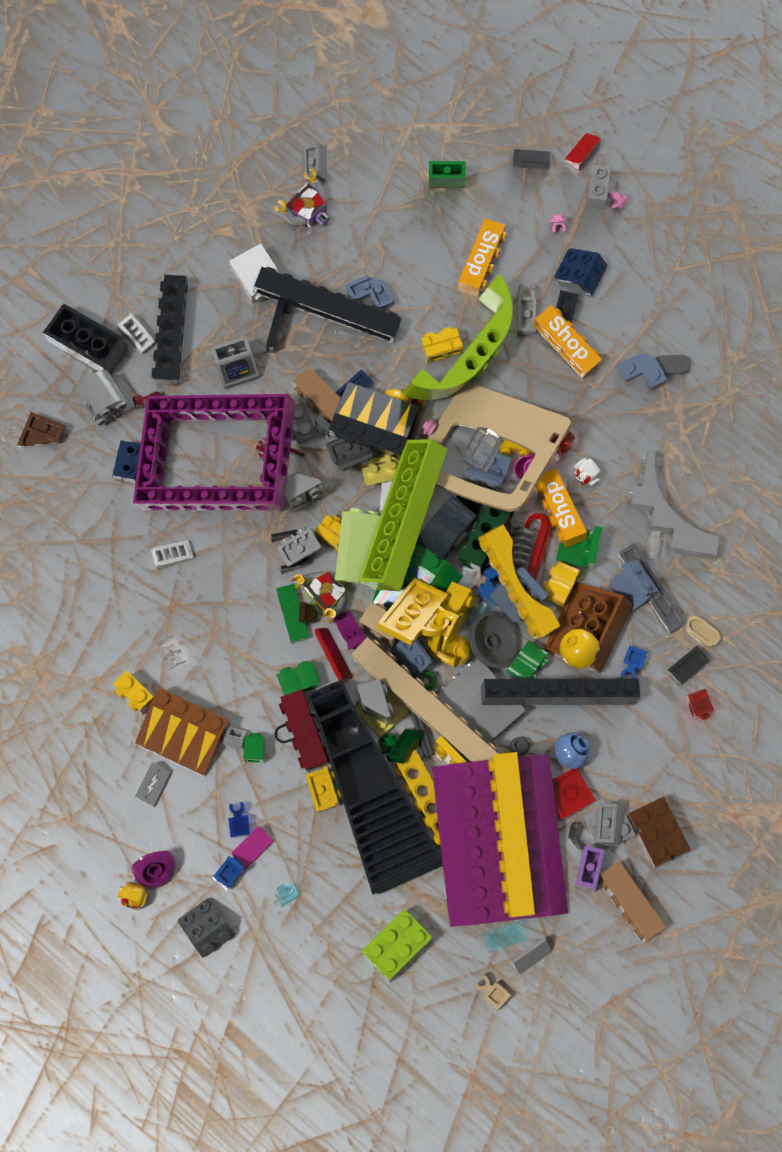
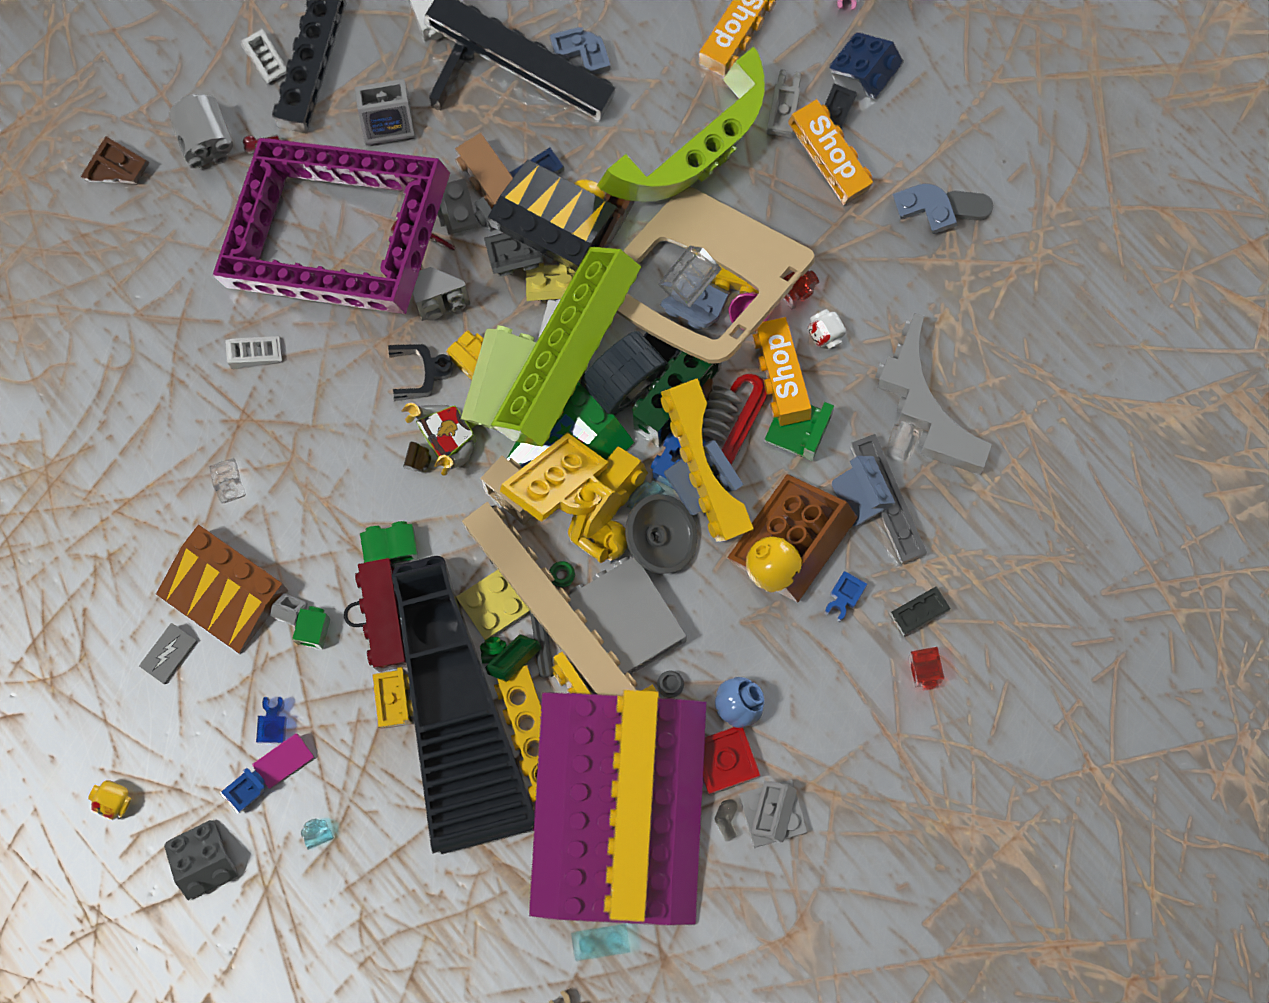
camera: 10 degrees right, 0 degrees up
black brick [42,303,128,373] -> none
dark blue brick [112,440,141,485] -> none
yellow brick [113,670,154,715] -> none
magenta hat [131,851,176,888] -> none
green tile [276,584,310,644] -> none
light grey bracket [277,527,322,567] -> none
red slope [314,628,353,683] -> none
magenta brick [333,610,366,650] -> none
light grey slope [357,679,394,725] -> none
lime brick [361,909,433,982] -> none
sand blue bracket [390,636,438,679] -> none
yellow brick [421,327,463,363] -> none
bright pink plate [421,418,437,436] -> none
black brick [481,678,640,705] -> none
green brick [506,640,549,679] -> none
light grey slope [511,938,552,974] -> none
yellow brick [542,561,580,607] -> none
medium lavender brick [575,845,604,892] -> none
medium nougat brick [598,861,666,943] -> none
reddish brown piece [627,797,691,870] -> none
tan tile [685,616,720,648] -> none

